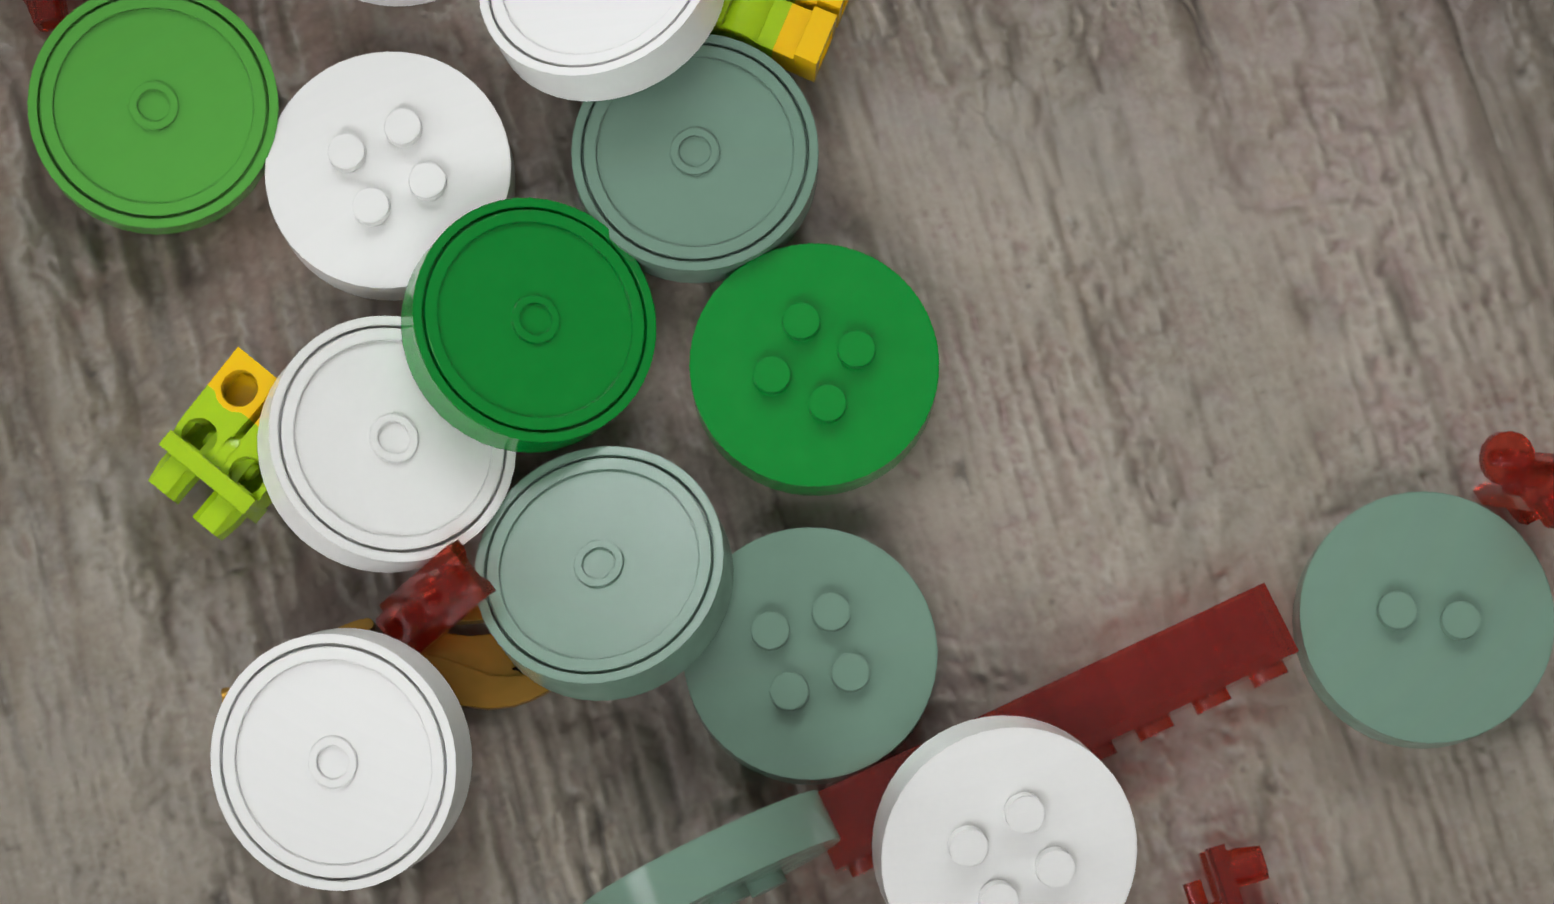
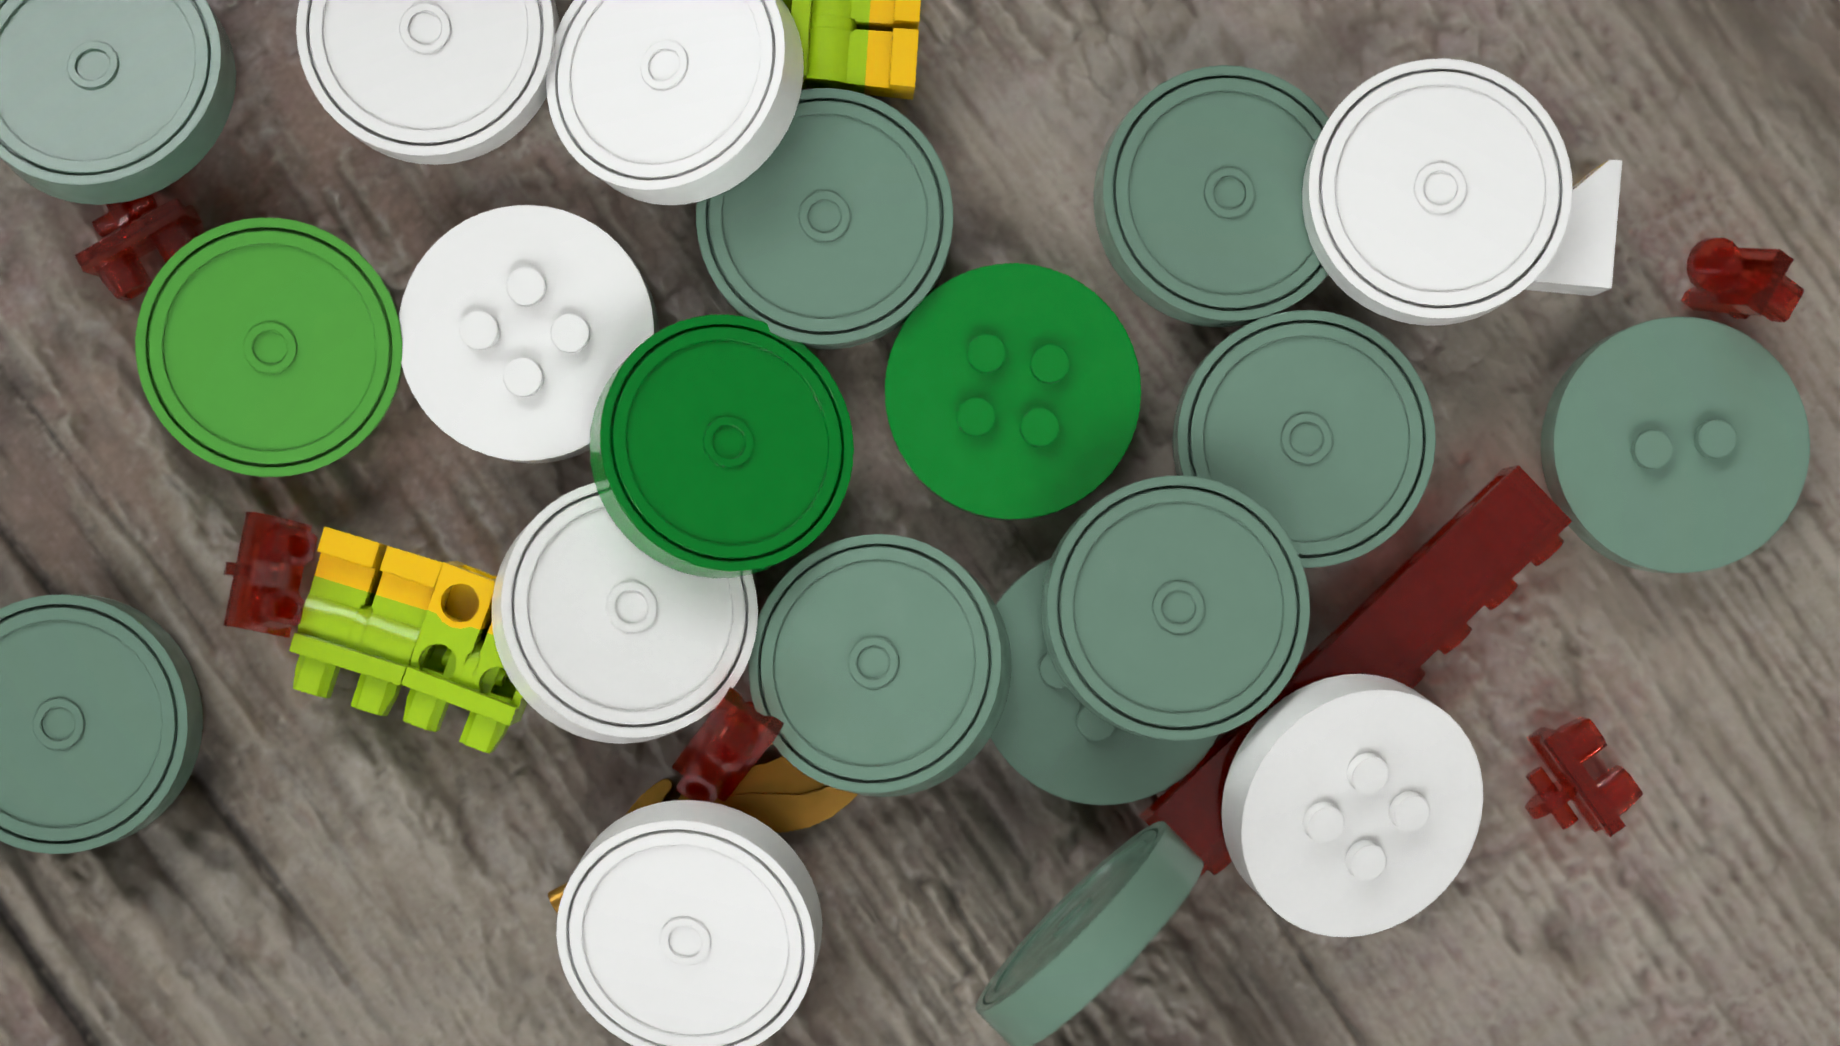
camera: 25 degrees left, 10 degrees up
none -> clear red hips [223,511,317,638]
none -> lime hips [289,526,443,716]
none -> sand green brick [1041,475,1310,740]
none -> sand green brick [1093,65,1329,327]
none -> sand green brick [1172,310,1436,568]
none -> white brick [1302,58,1573,326]
none -> white slope [1524,159,1622,296]

